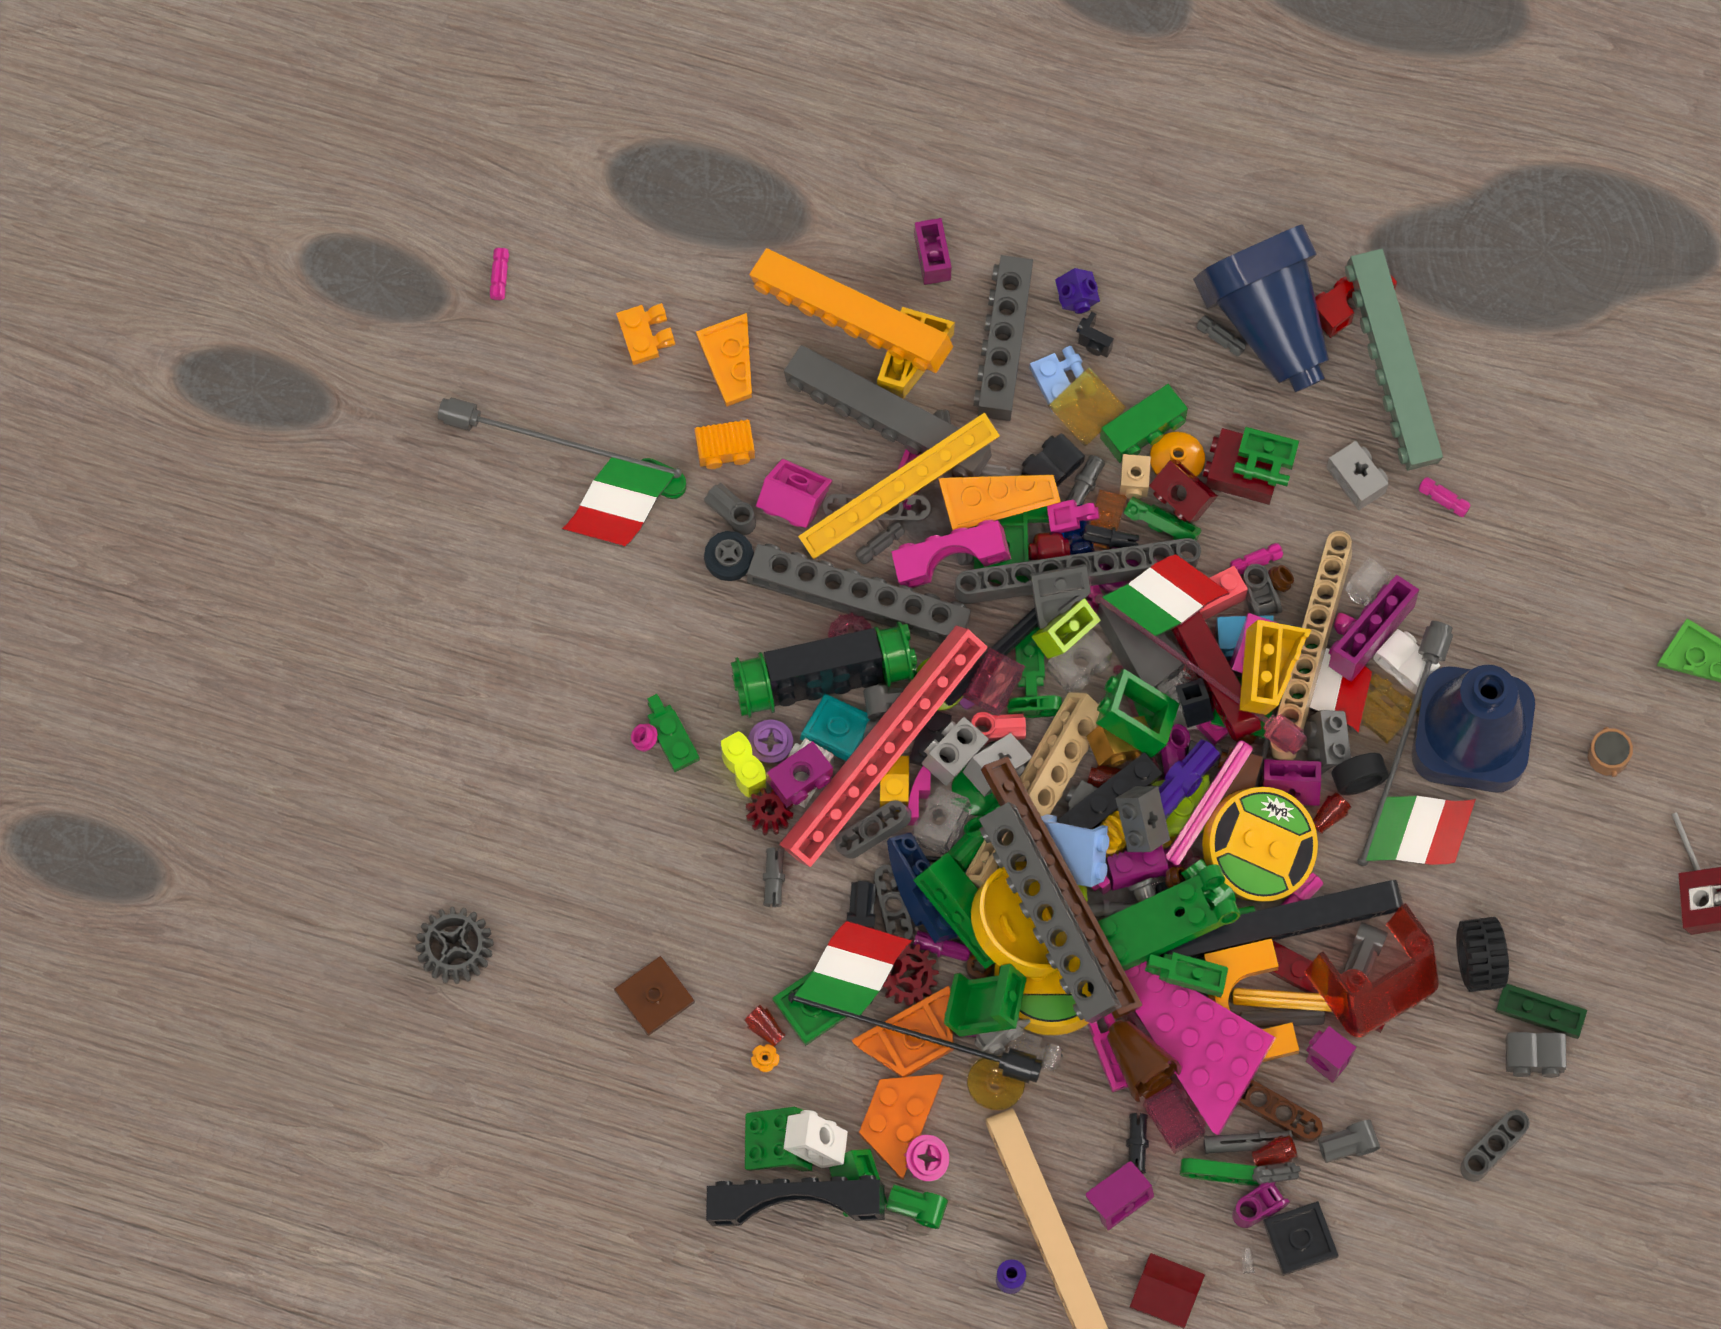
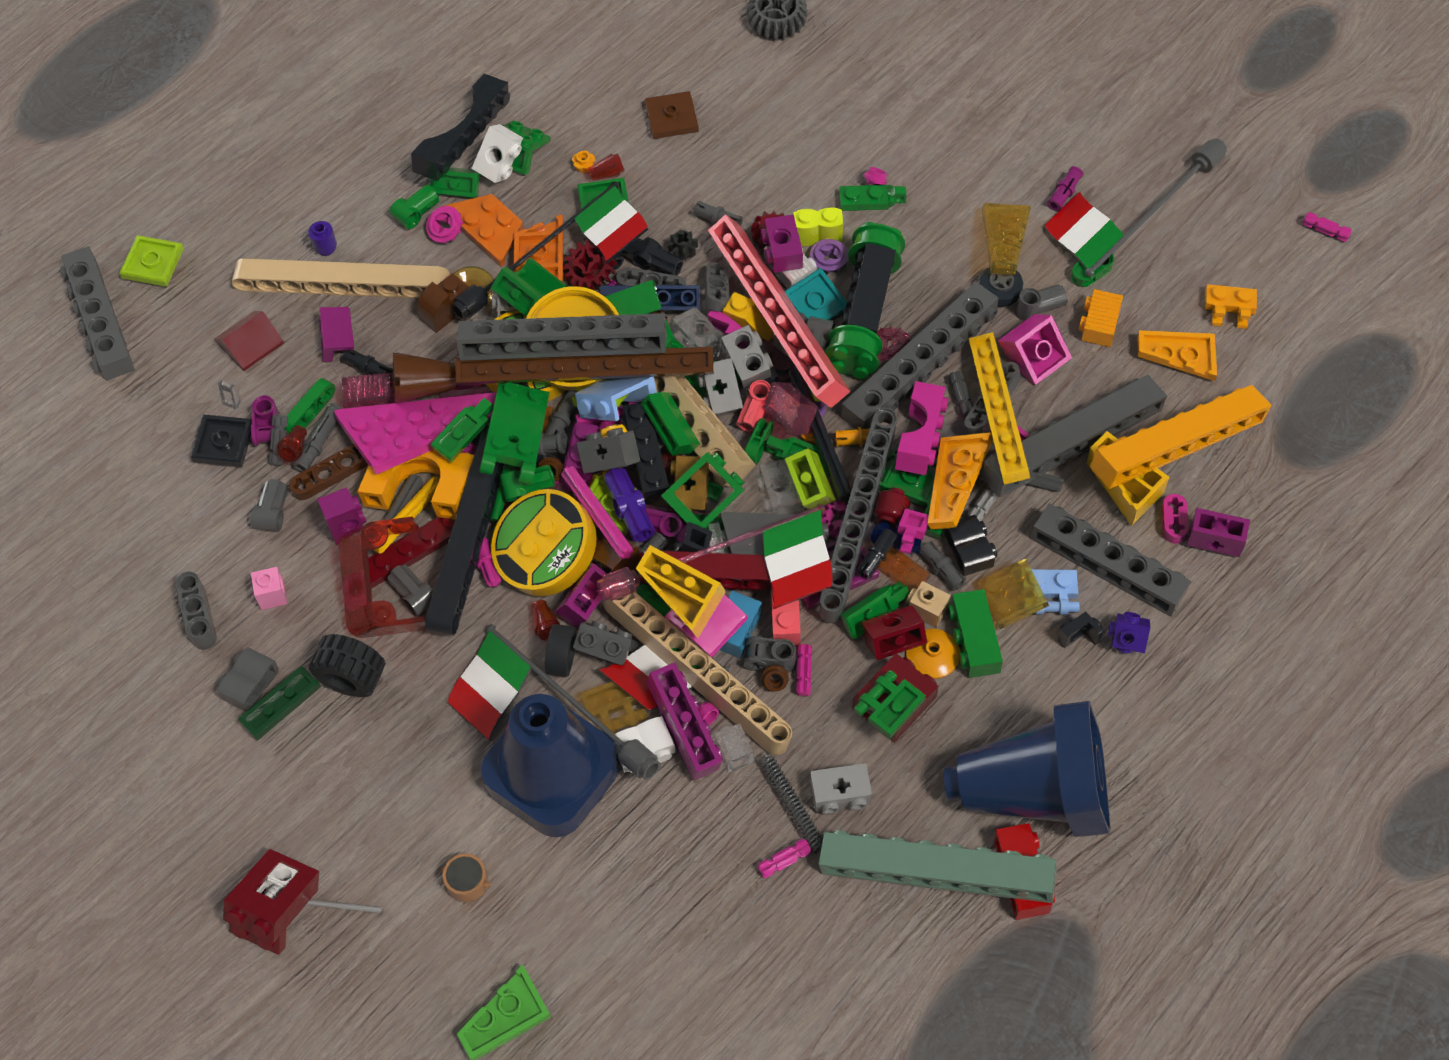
camera: 120 degrees right, 10 degrees down
dark grey wing [1030,564,1091,629] -> none
none -> bright pink brick [251,567,288,610]
none -> reddish brown brick [417,273,469,333]
none -> green piece [641,392,700,456]
none -> pearl dark grey gear [668,230,698,261]
none -> dark grey piece [759,753,823,854]
none -> light orange axle [835,427,870,447]
none -> clear yellow wing [982,203,1031,275]
none -> magenta pin [1047,166,1083,211]
none -> dark pink beam [1161,494,1189,544]

